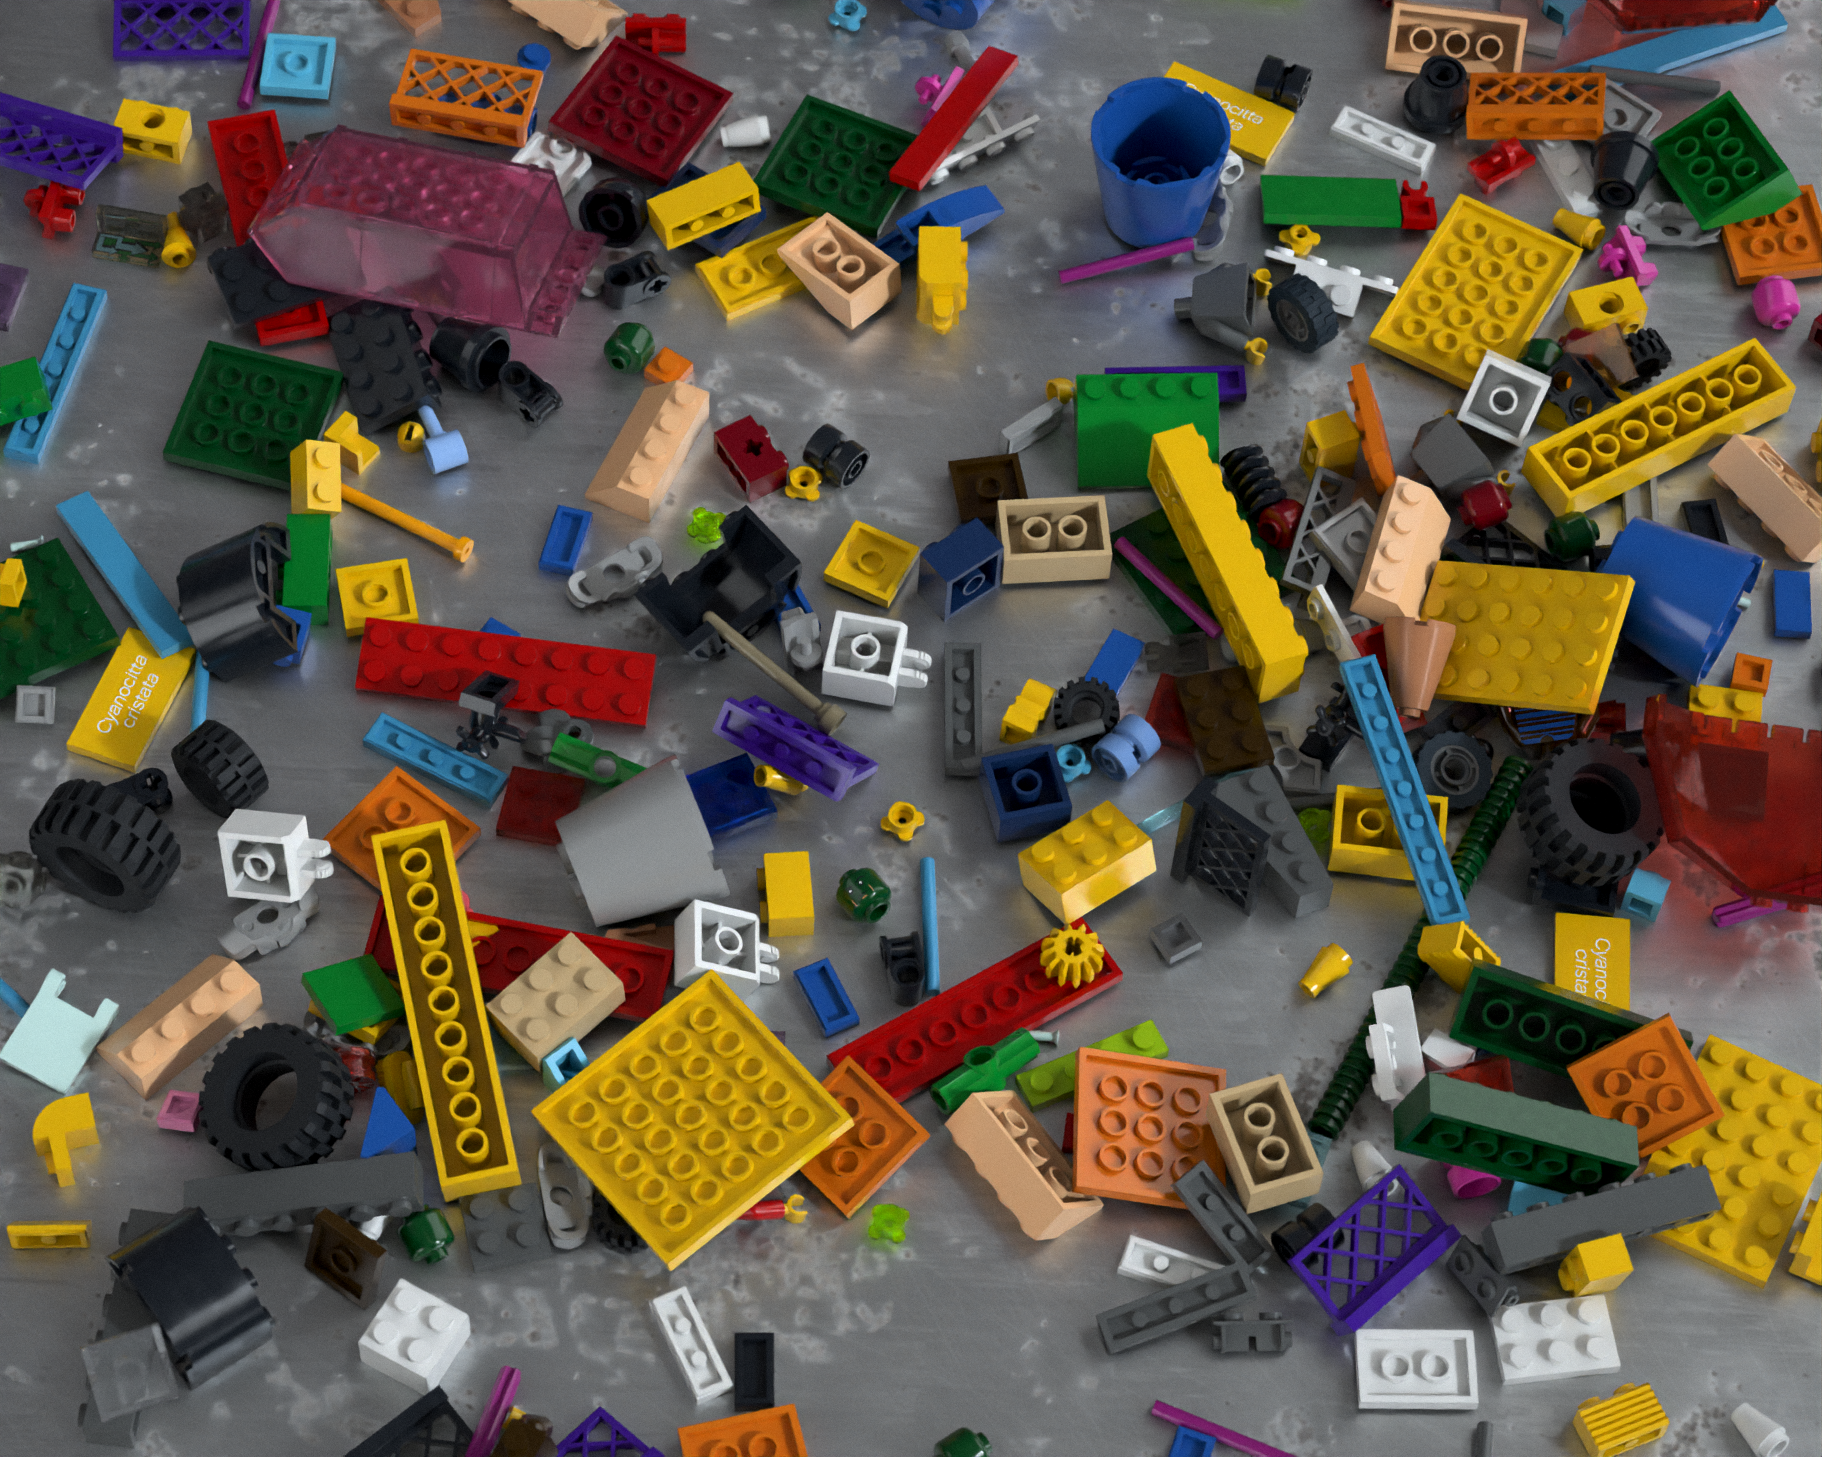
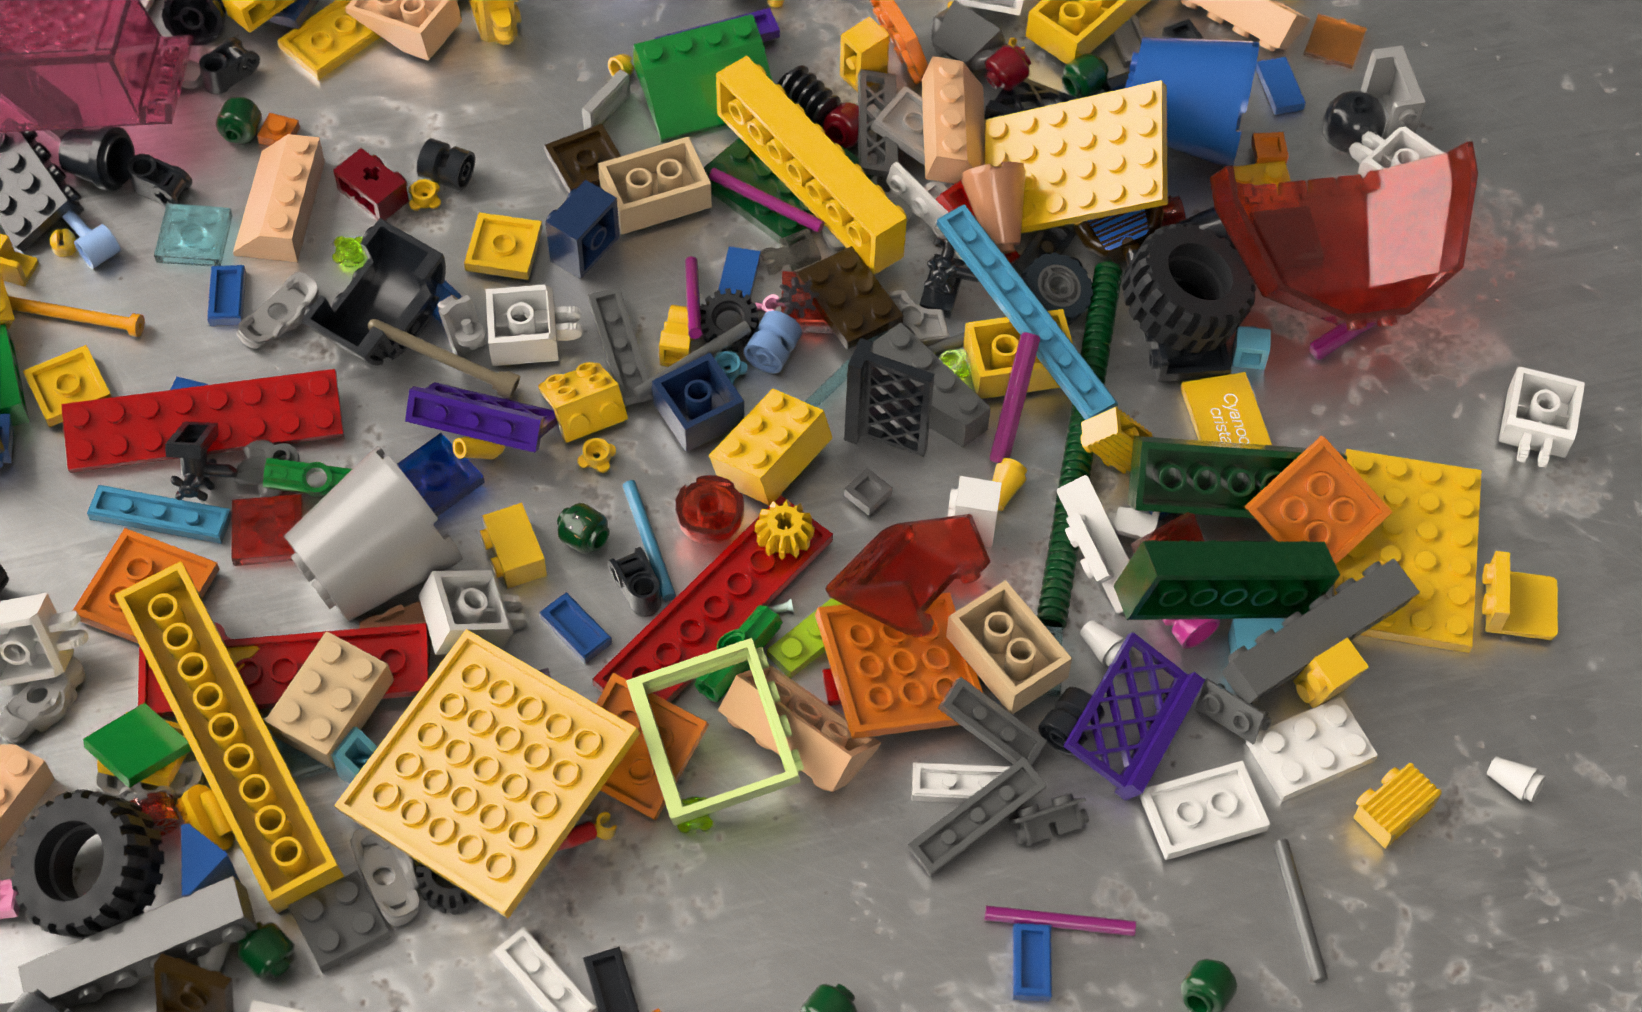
camera: 15 degrees left, 0 degrees up
none -> clear light blue plate [154,204,233,266]
none -> yellow bracket [538,362,628,443]
none -> yellowish green window [626,638,804,826]
none -> clear red cylinder [675,475,744,546]
none -> magenta bar [685,256,702,339]
none -> bright pink hand [752,295,785,312]
none -> black gear [776,277,819,318]
none -> clear red windscreen [825,514,991,638]
none -> white brick [946,476,1002,547]
none -> magenta axle [989,332,1040,463]

